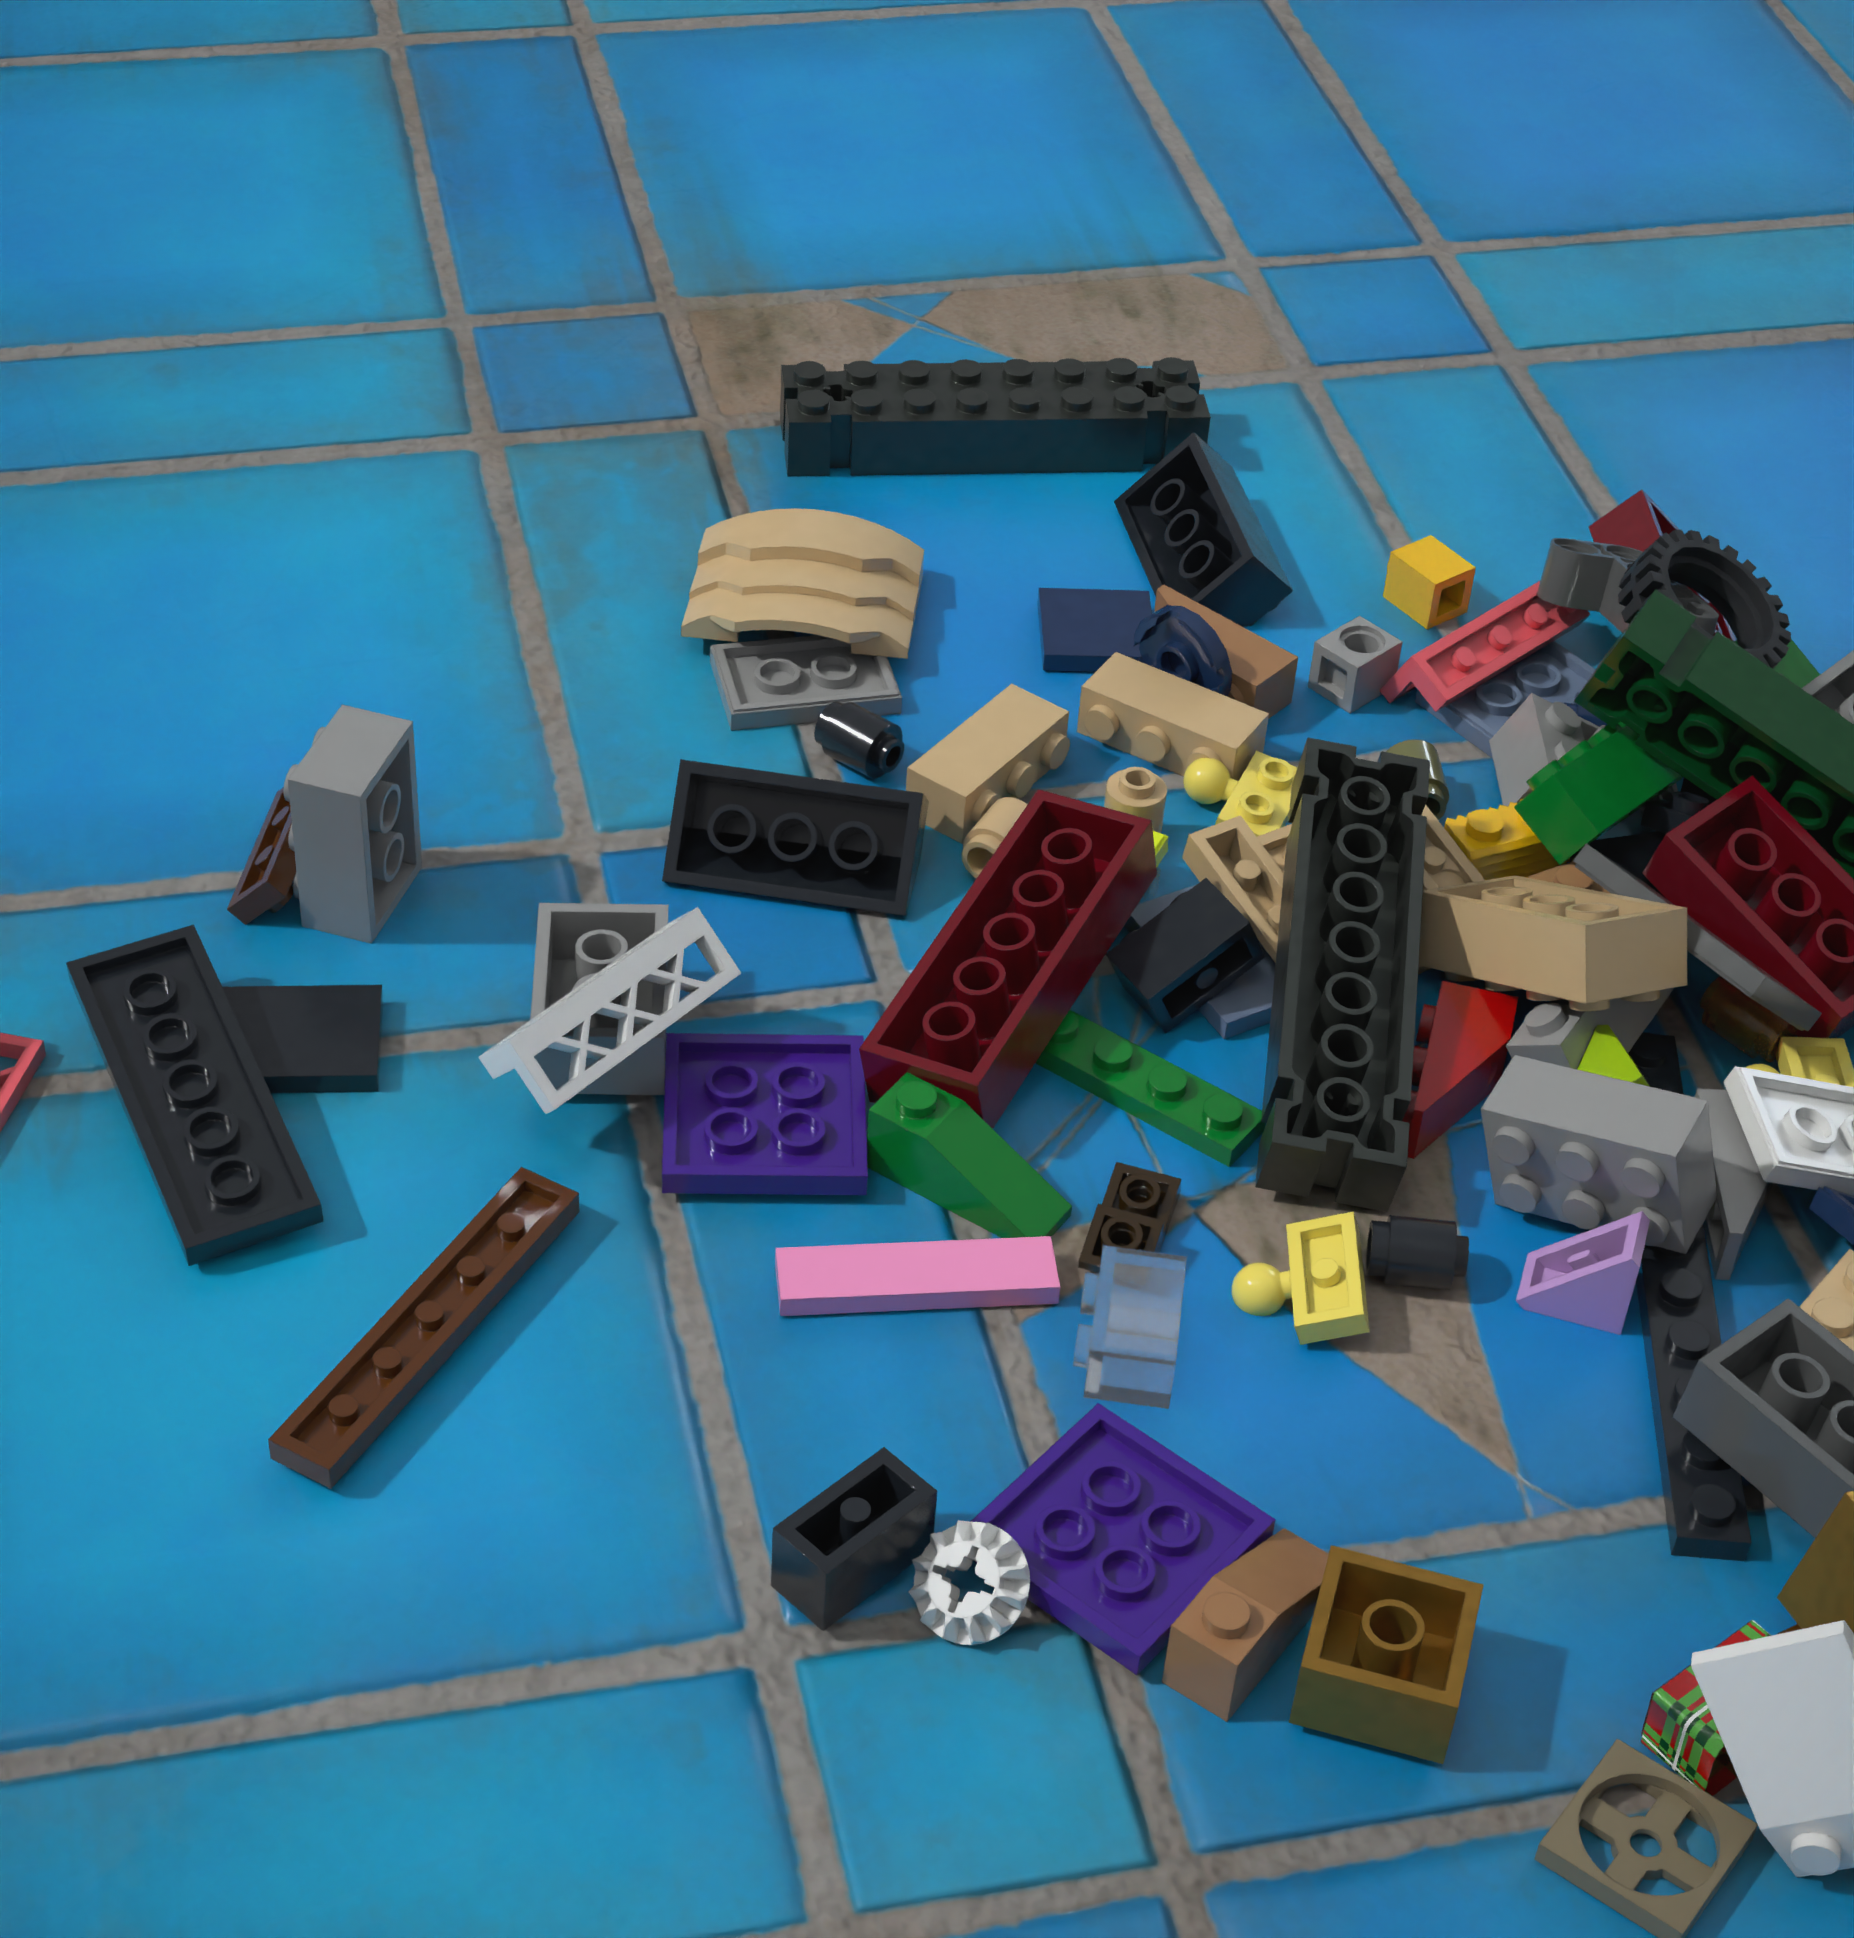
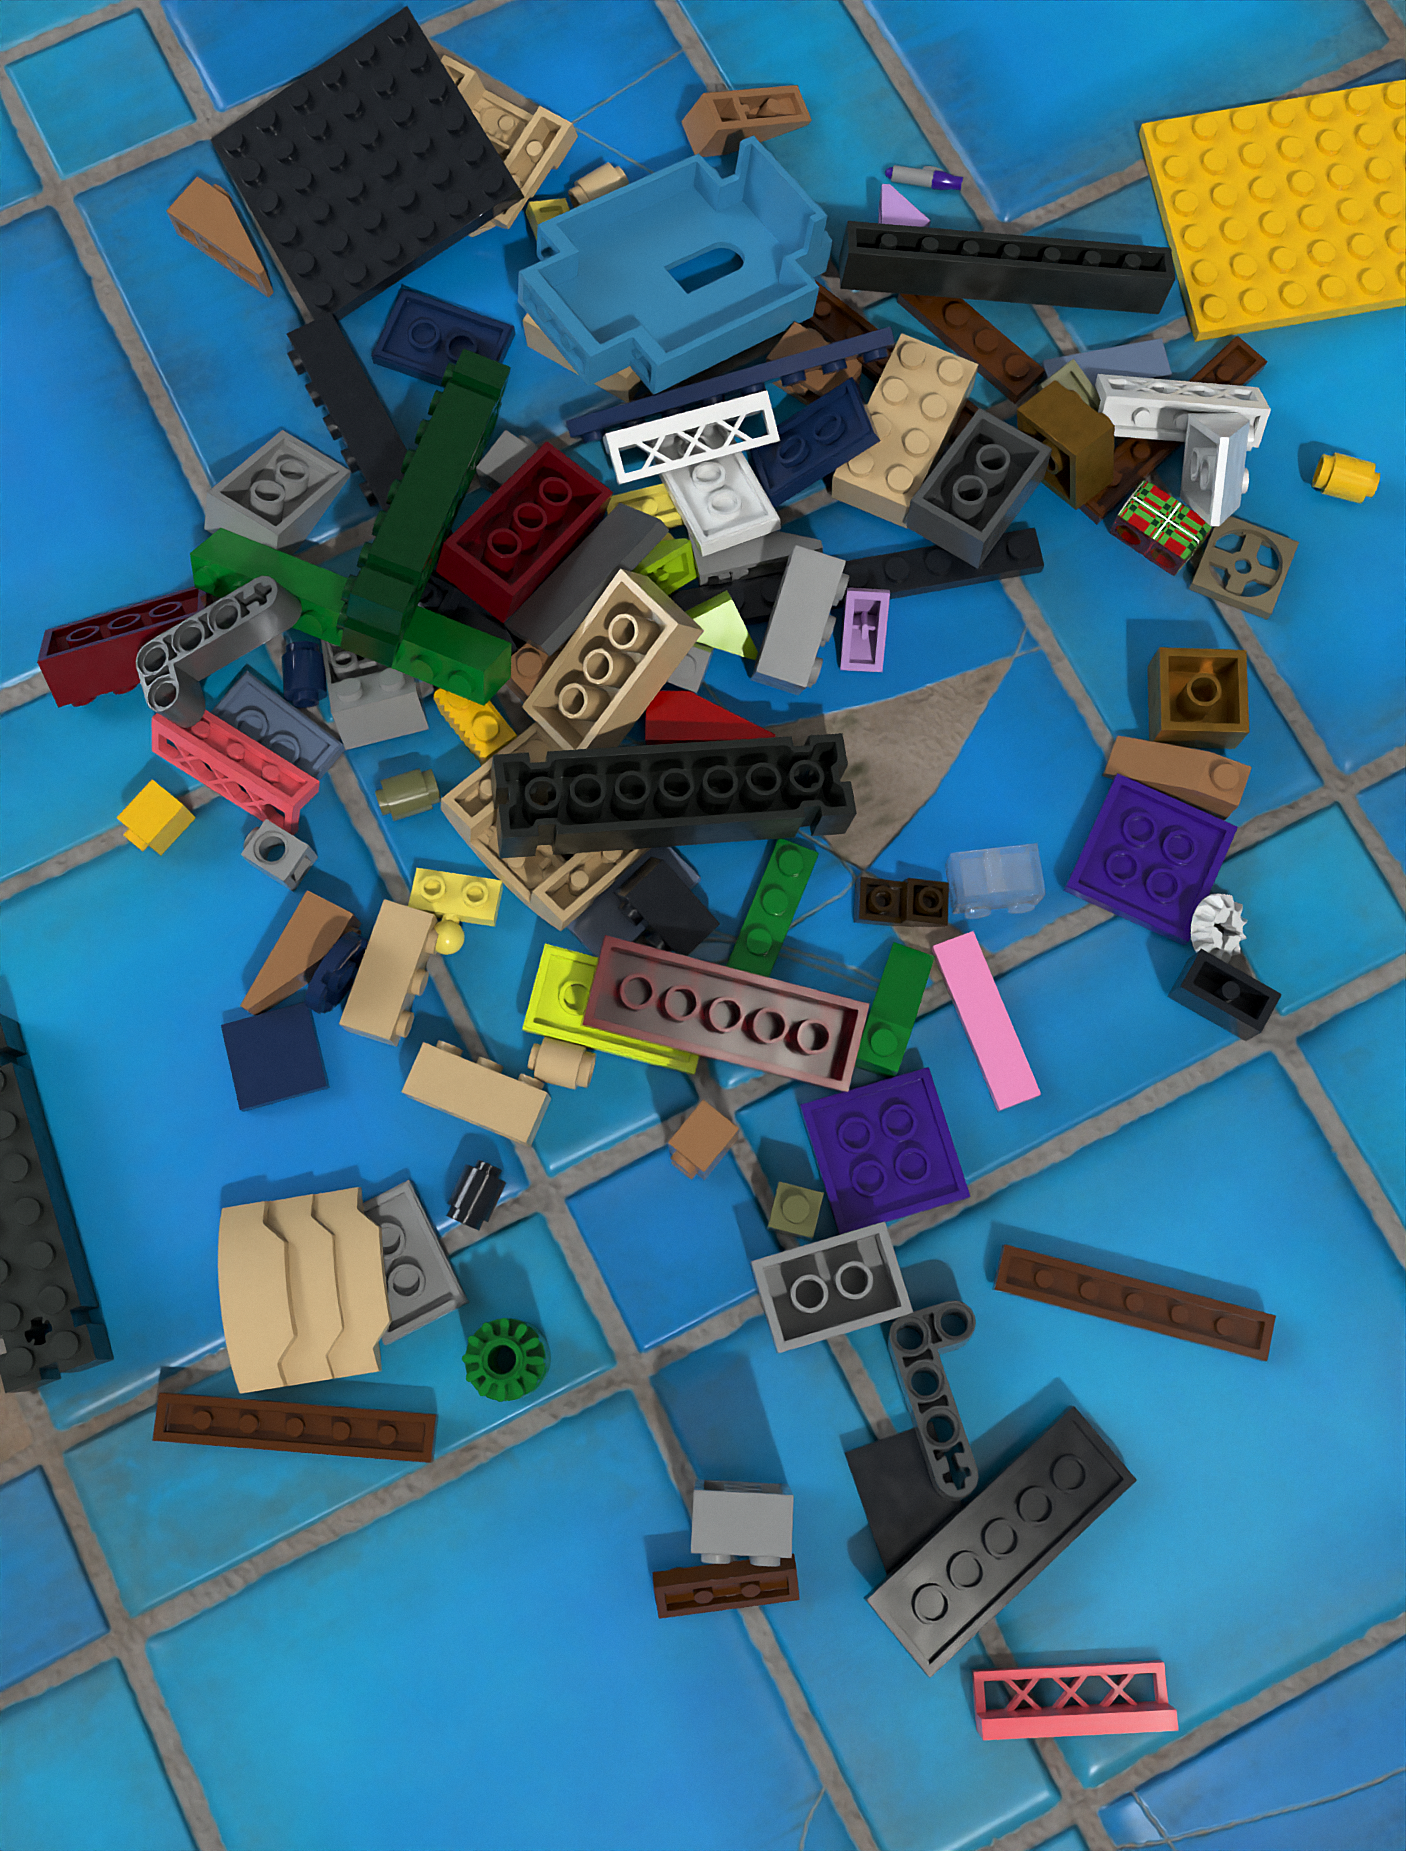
camera: 100 degrees left, 35 degrees up
white fence [478,907,741,1114] -> none
black slope [662,759,929,916] -> none
tan brick [1104,767,1167,833] -> none
black slope [1114,432,1293,627] -> none
light yellow plate [1231,1211,1370,1345] -> none
black brick [1366,1215,1469,1290] -> none
black tyre [1618,529,1791,669] -> none
none -> reddish brown plate [152,1392,439,1463]
none -> green gear [462,1318,551,1402]
none -> lime slope [631,538,697,595]
none -> medium nougat brick [668,1100,739,1181]
none -> olive brick [767,1181,824,1241]
none -> dark grey beam [887,1300,979,1501]

